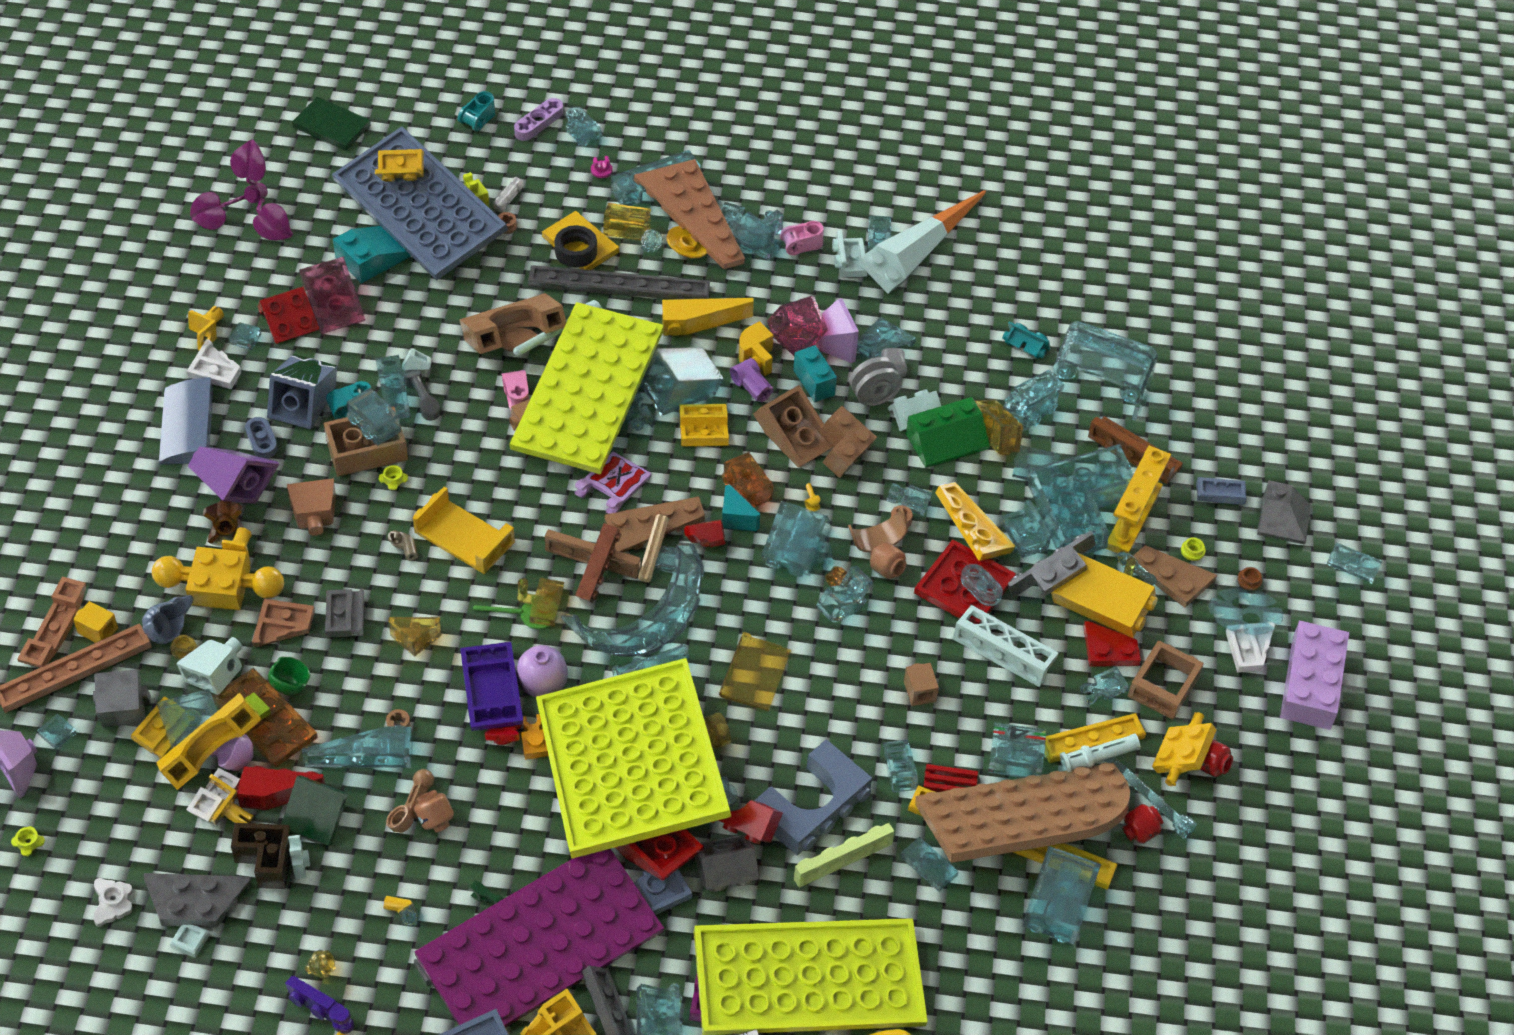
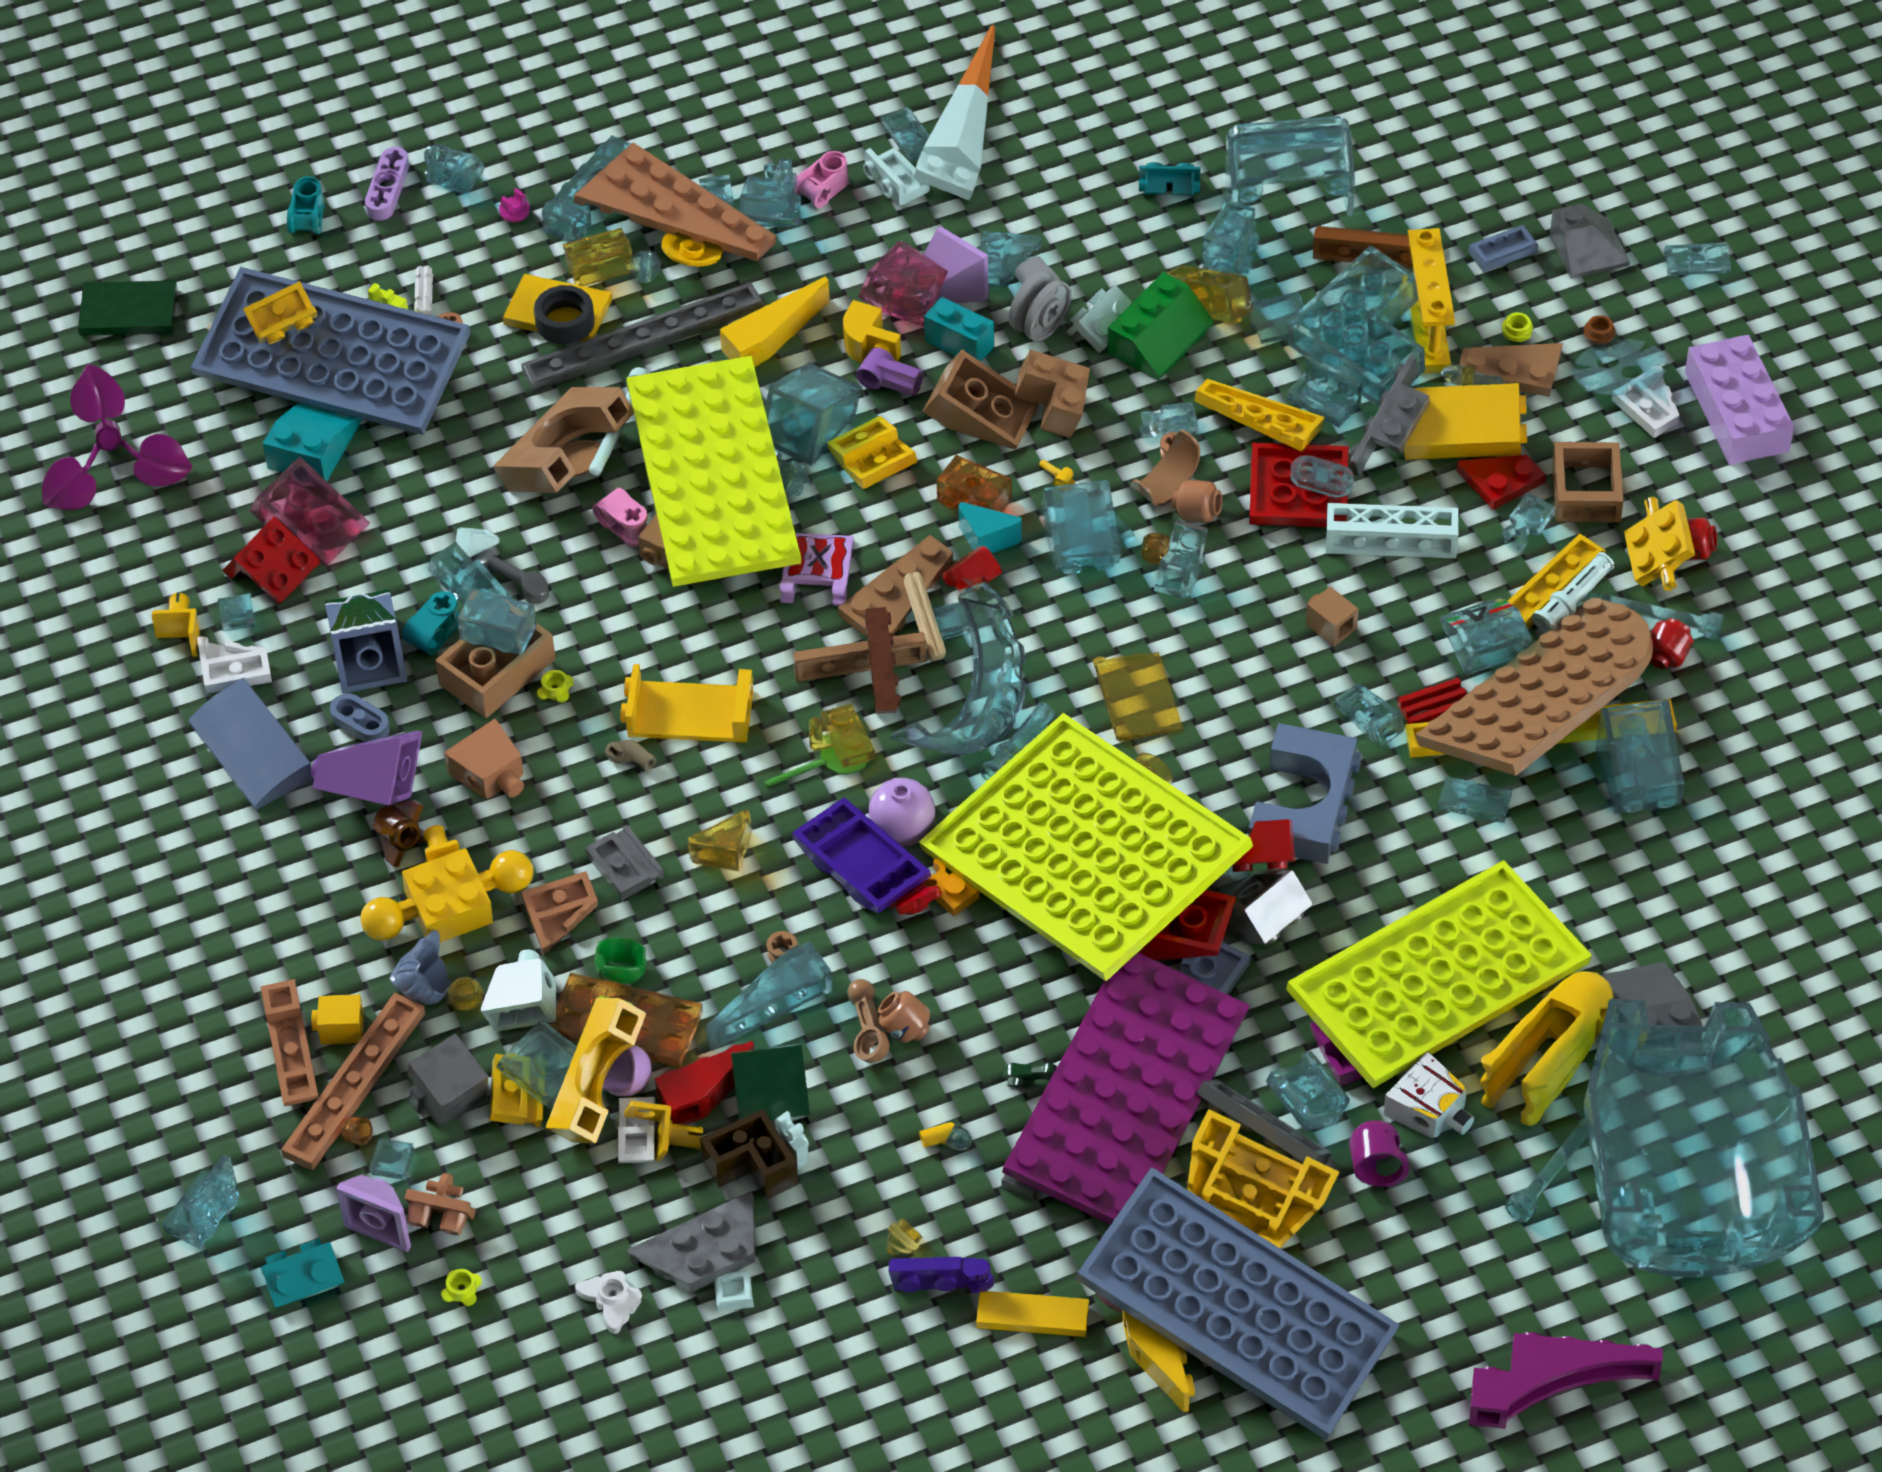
camera: 25 degrees left, 0 degrees up
yellowish green plate [794,823,894,888] -> none
none -> clear orange hinge [341,1117,373,1146]
none -> nougat hips [404,1173,476,1236]

